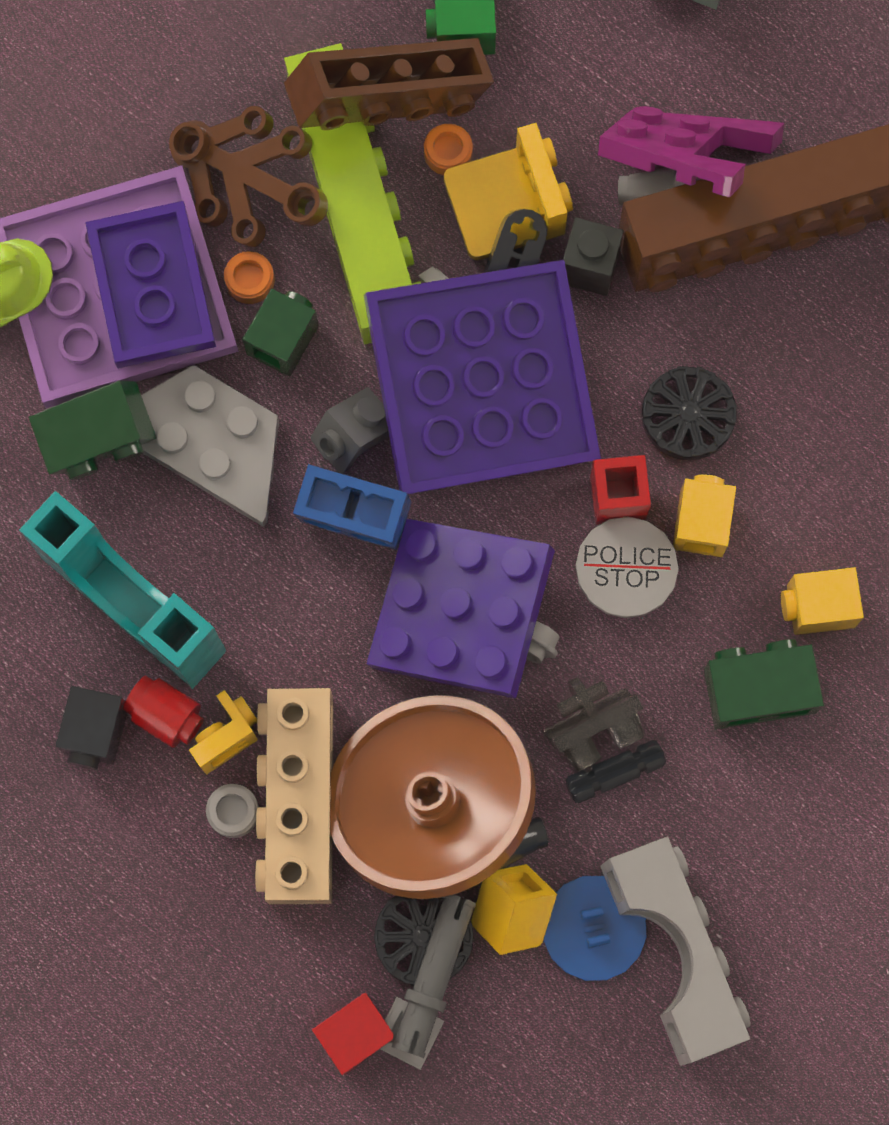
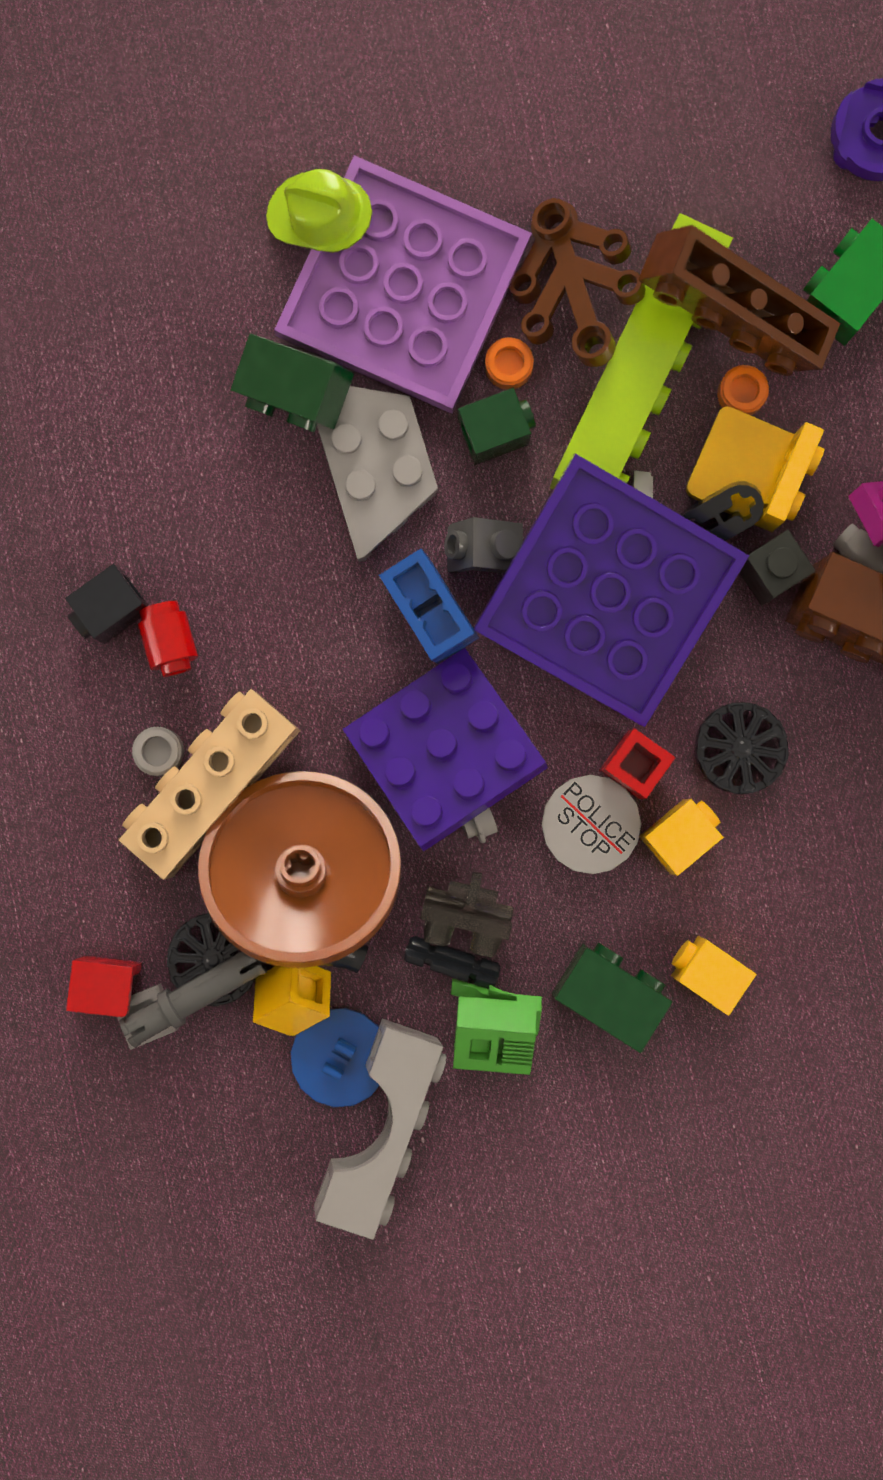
camera: 40 degrees right, 10 degrees up
teal arch [19,491,226,689] -> none
dark purple plate [85,201,216,369] -> none
yellow bracket [189,690,258,775] -> none
none -> bright green piece [451,978,542,1075]

